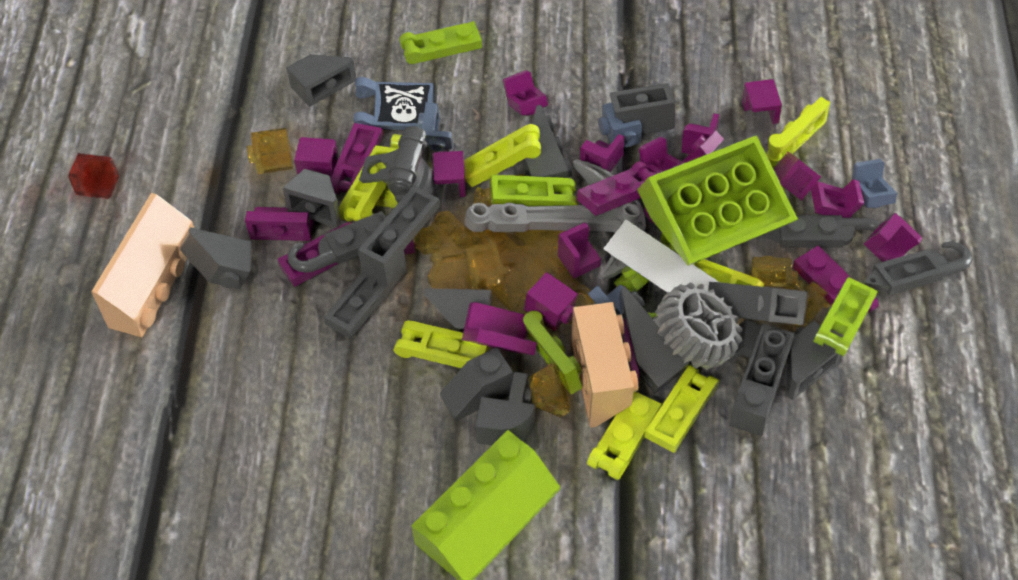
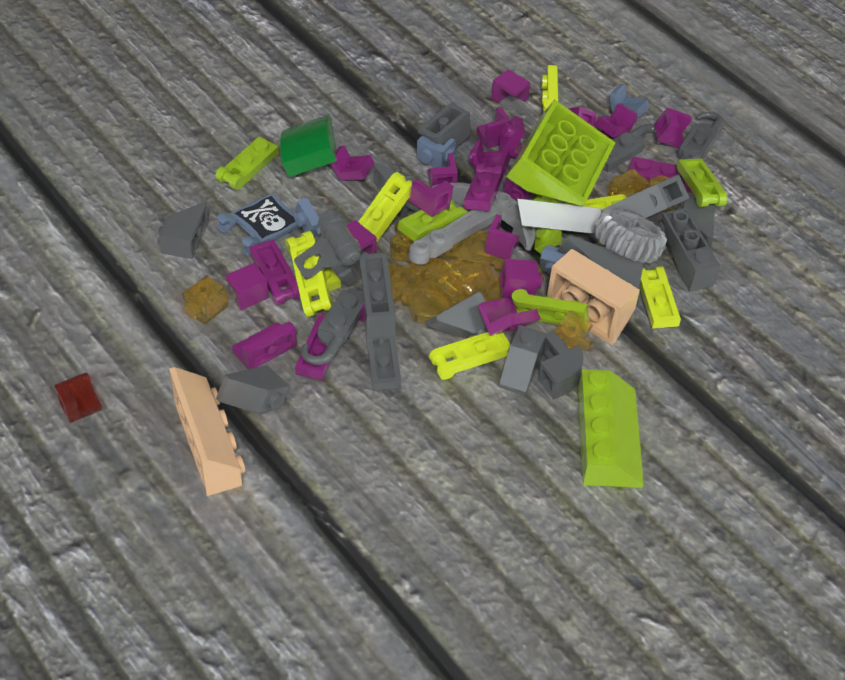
camera: 45 degrees left, 5 degrees down
dark grey slope [283,169,341,228] -> none
neon yellow plate [587,391,662,480] -> none
none -> green slope [280,114,337,177]
none -> magenta panel [409,179,454,217]

